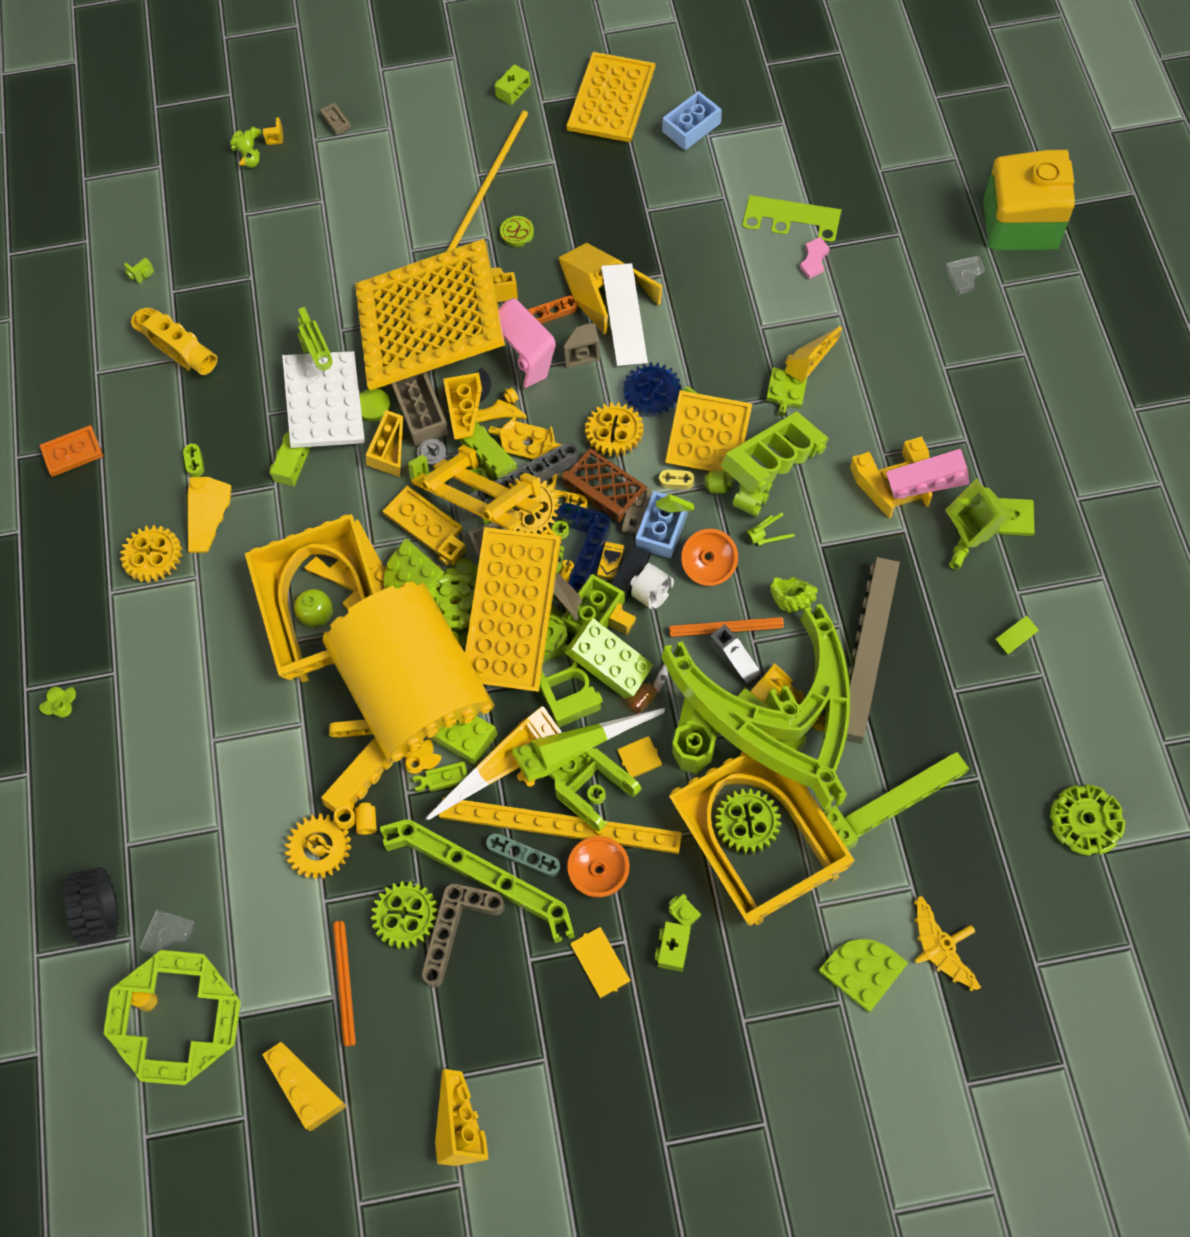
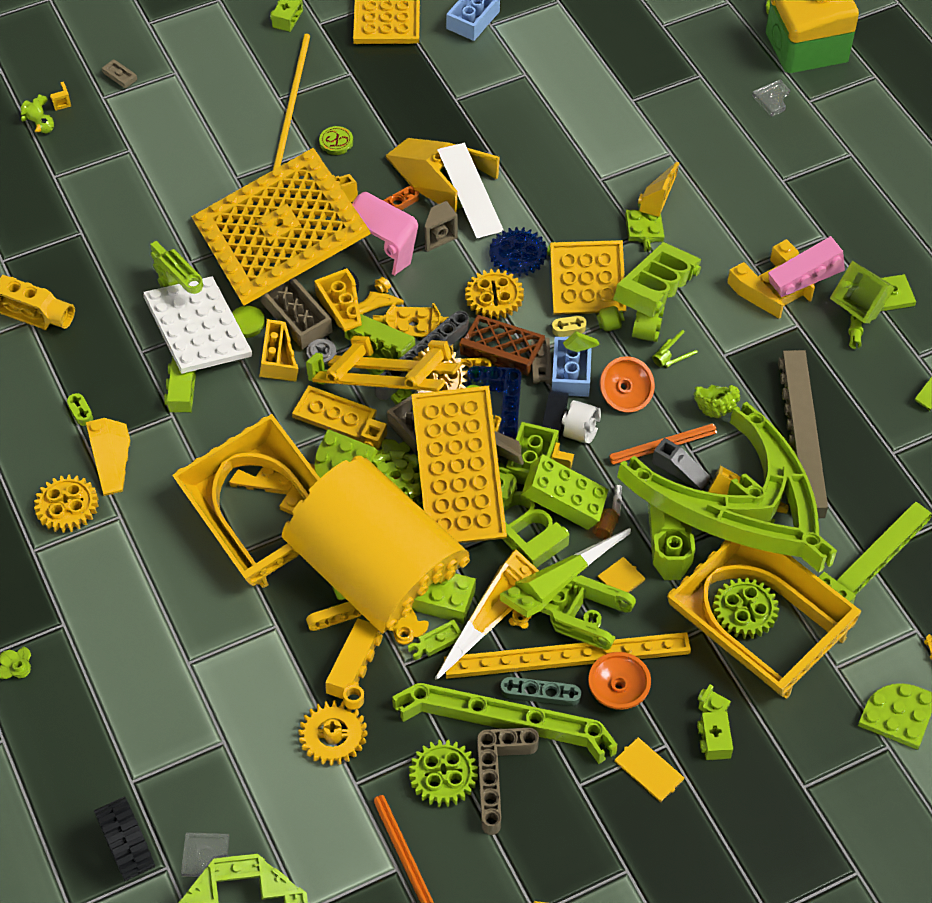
camera: 20 degrees left, 10 degrees down
lime cylinder [294,589,333,628] -> none
yellow brick [355,803,377,835] -> none
yellow tile [597,542,624,581] -> none
lime piece [742,195,842,242] -> none
bright pink tile [800,237,830,279] -> none

